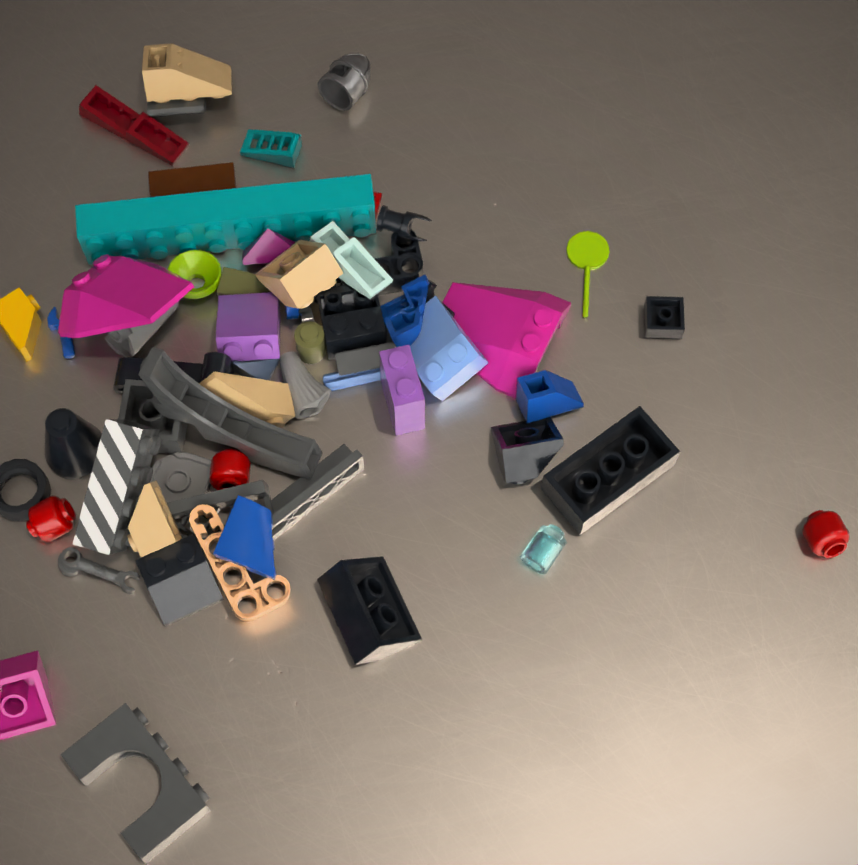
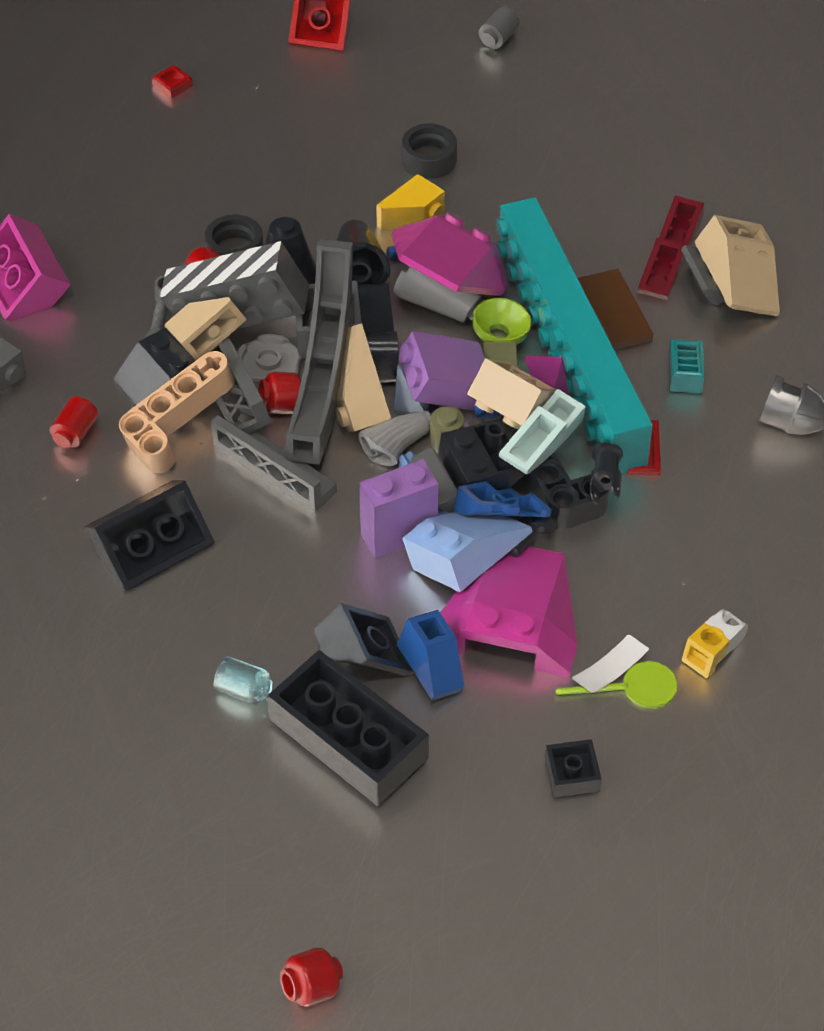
camera: 80 degrees right, 15 degrees down
blue slope [213,495,277,580] -> none
none -> red brick [50,396,99,448]
none -> black cone [336,220,391,285]
none -> white sticker [572,635,649,693]
none -> yellow leg [681,609,748,679]

